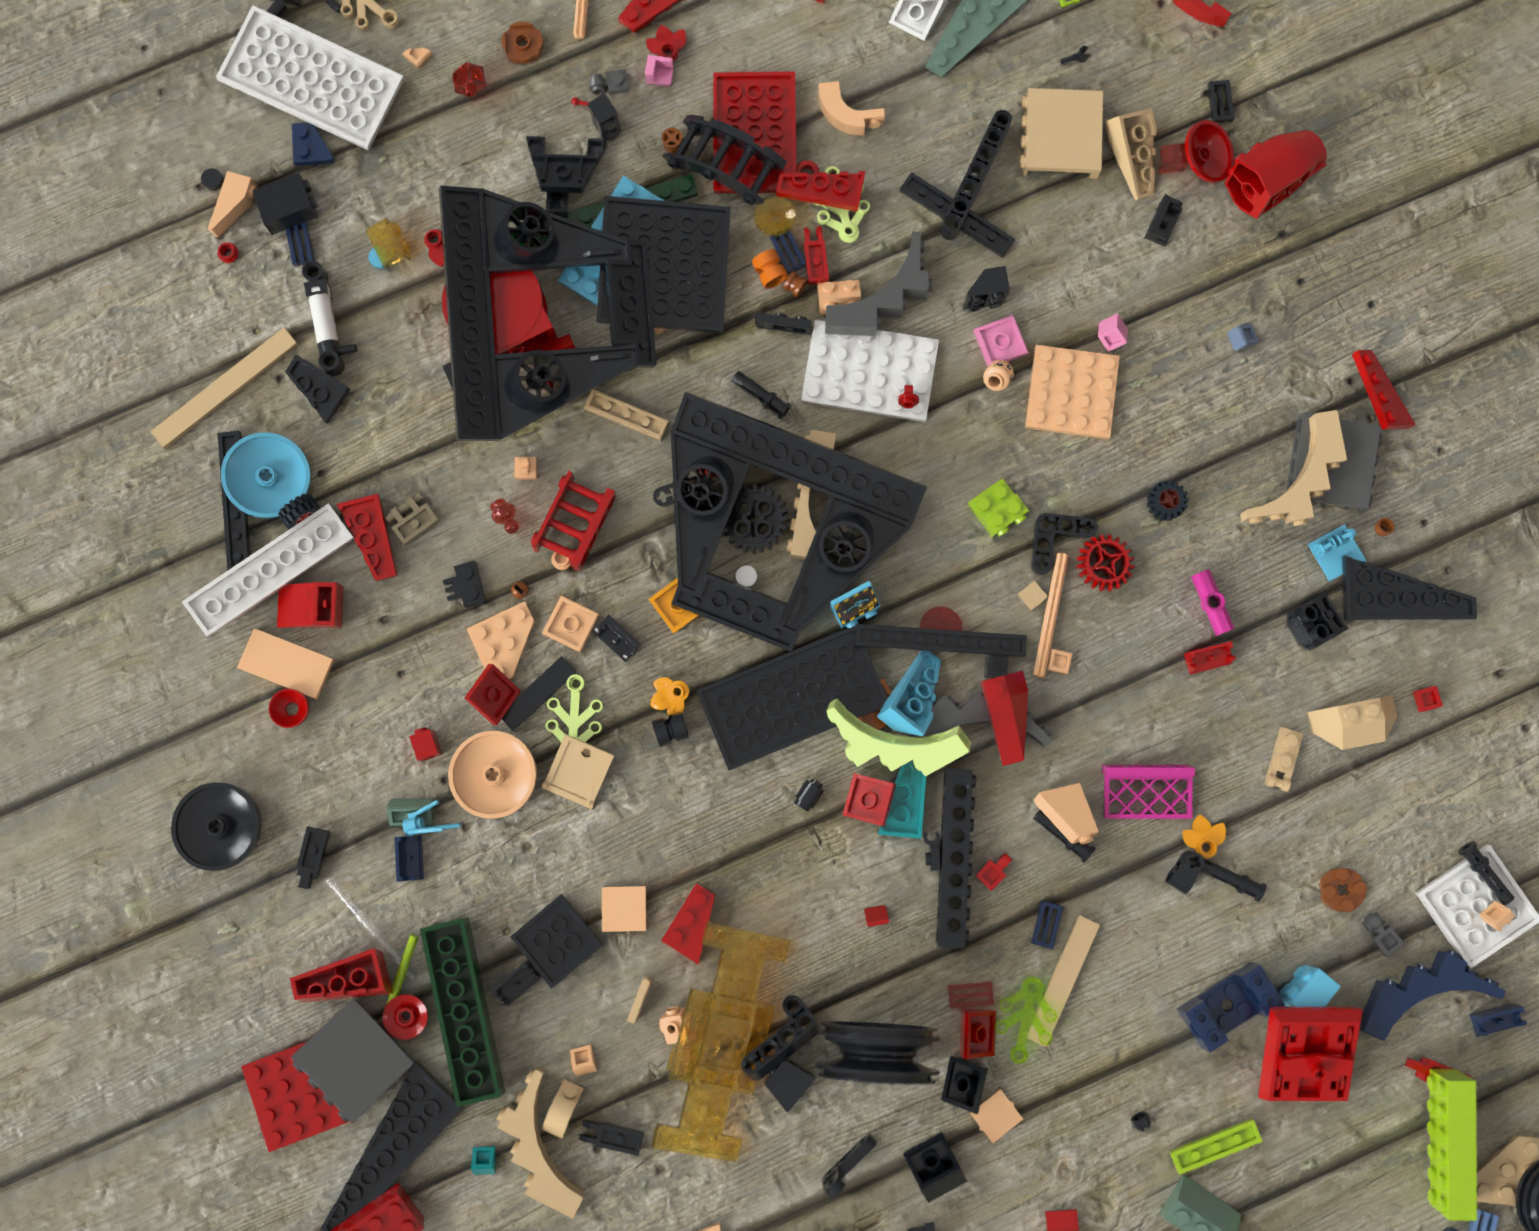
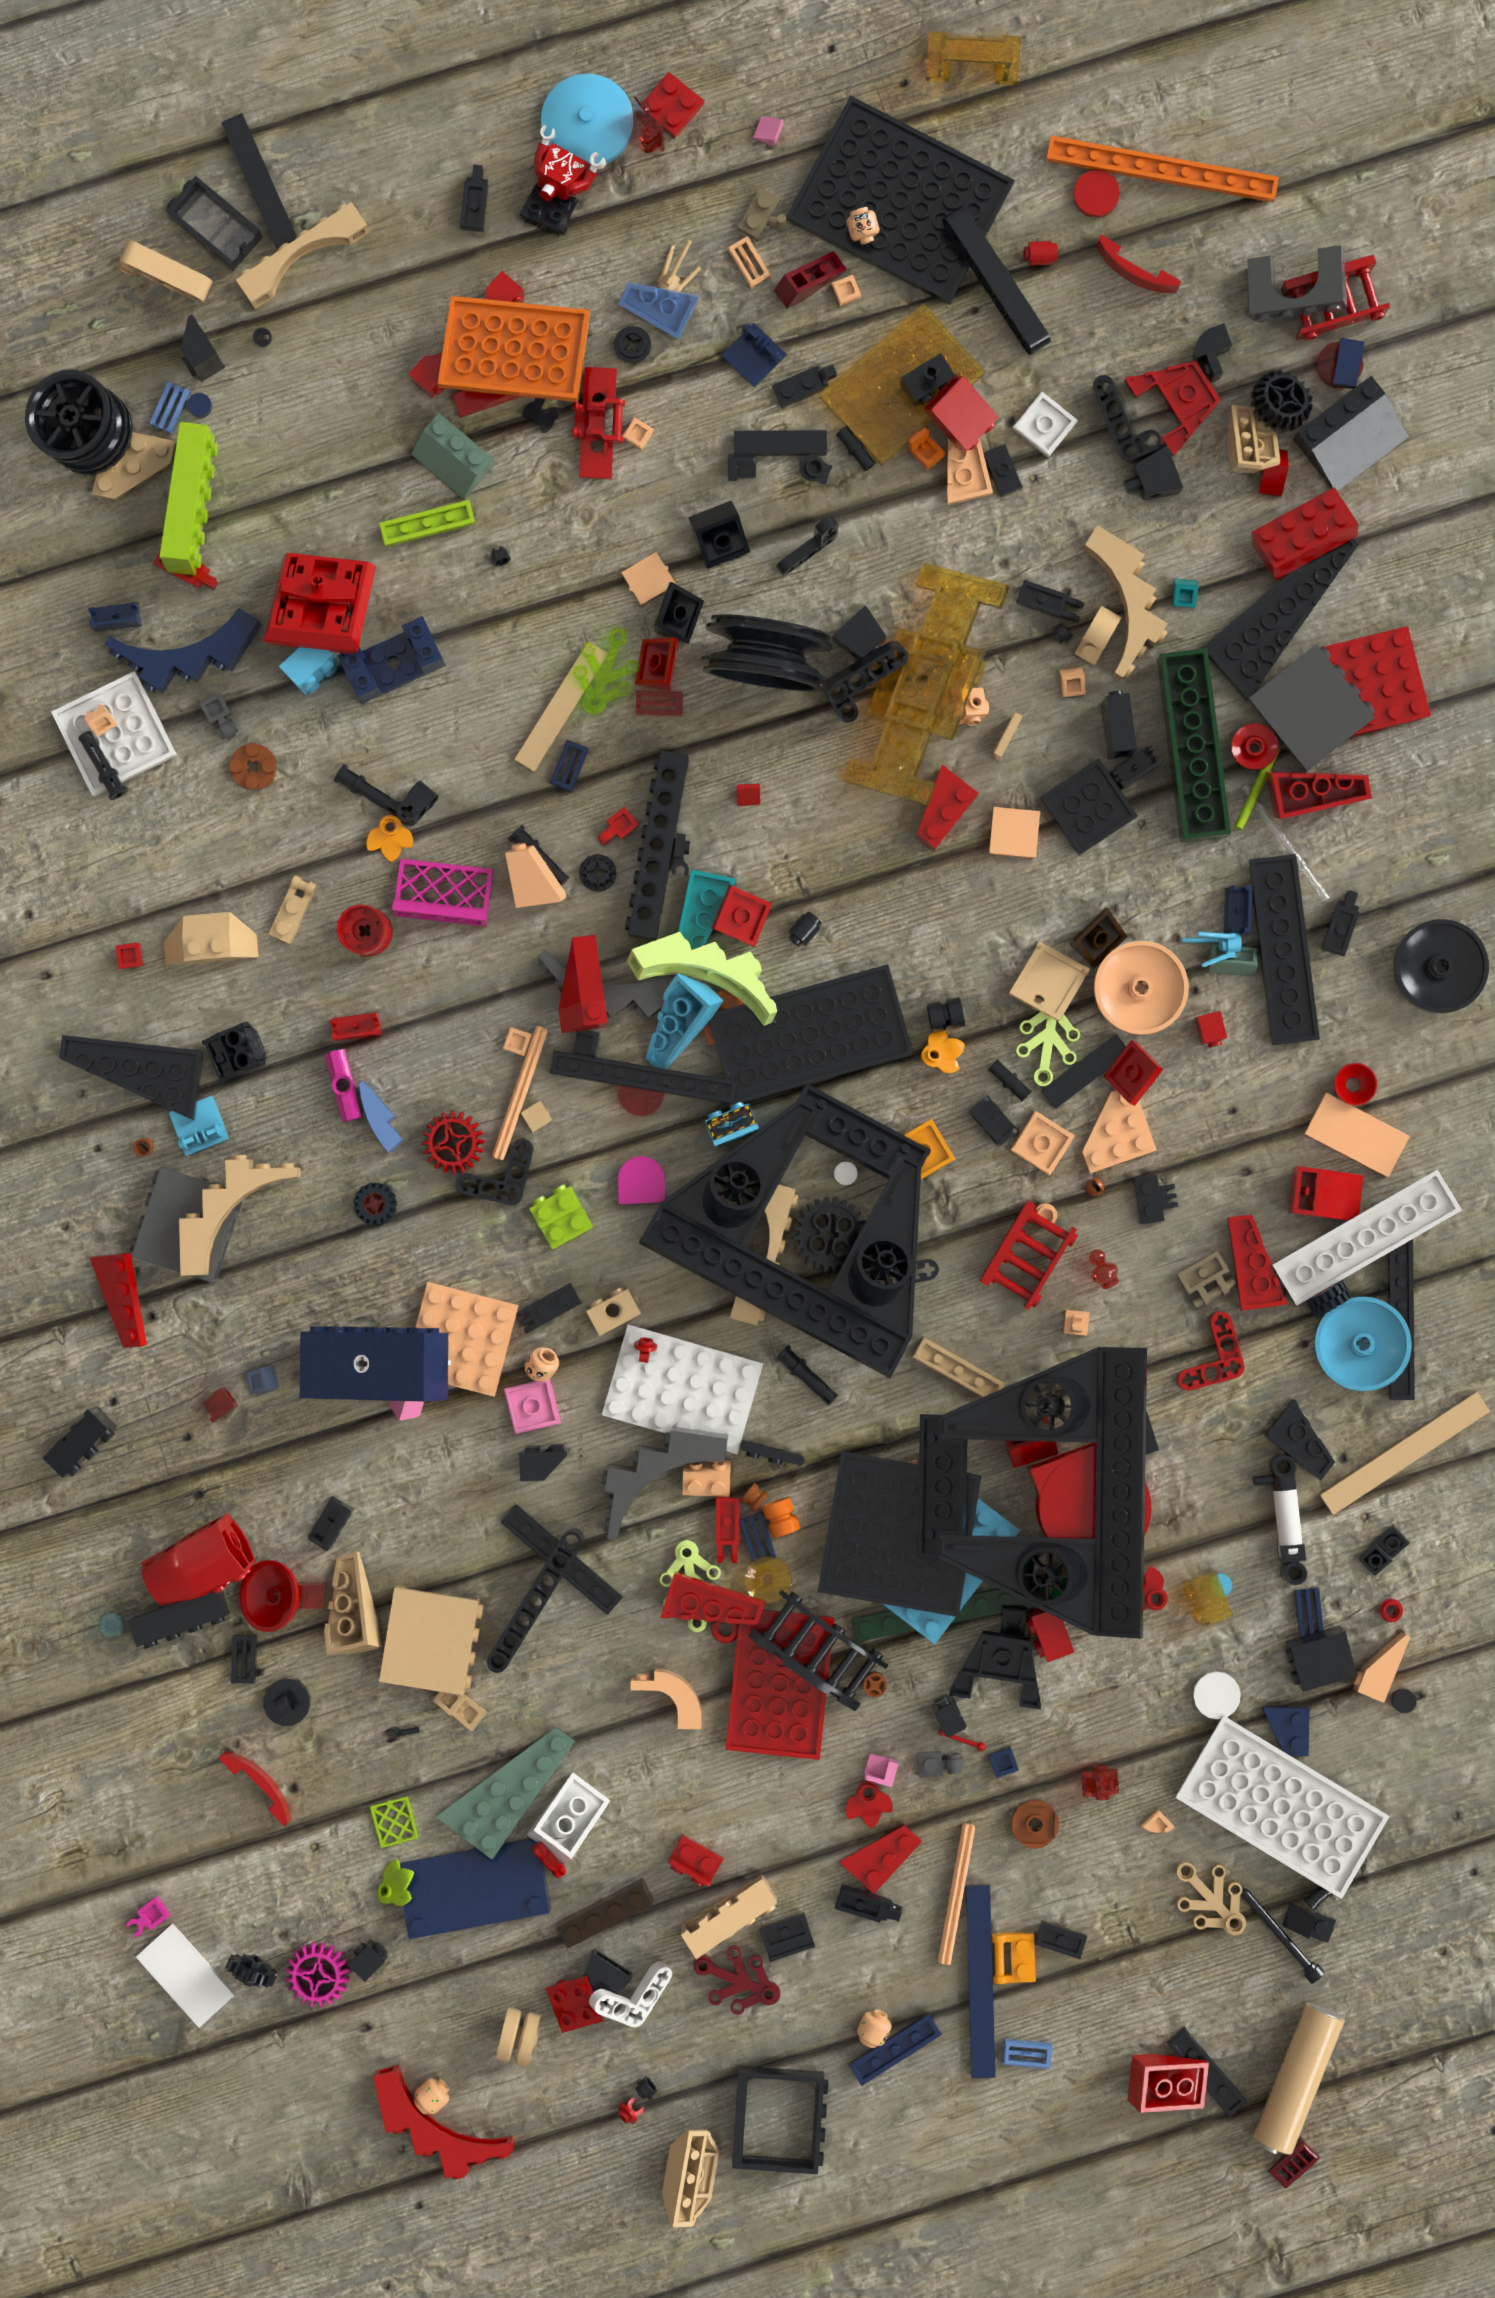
camera: 175 degrees left, 5 degrees up
none -> black wedge [43,1407,118,1478]
none -> clear light blue plate [100,1613,124,1637]
none -> black brick [127,1590,230,1649]
none -> clear red panel [203,1386,239,1423]
none -> black tile [263,1678,311,1726]
none -> dark blue piece [300,1326,451,1402]
none -> red wheel [336,904,393,957]
none -> medium blue slope [359,1081,405,1153]
none -> tan slope [433,1692,487,1731]
none -> black hinge [516,1283,582,1334]
none -> black gear [579,854,617,892]
none -> tan brick [586,1287,642,1336]
none -> dark pink tile [618,1156,666,1204]
none -> black pin [988,1059,1032,1102]
none -> dark blue tile [988,1747,1019,1778]
none -> red brick [1026,1608,1075,1662]
none -> black plate [1052,623,1073,644]
none -> dark brown slope [1069,907,1128,969]
none -> black brick [1101,690,1137,760]
none -> red beam [1177,1311,1245,1390]
none -> white tile [1193,1671,1241,1719]
none -> black plate [1248,854,1320,1046]
none -> black slope [1358,1524,1410,1576]

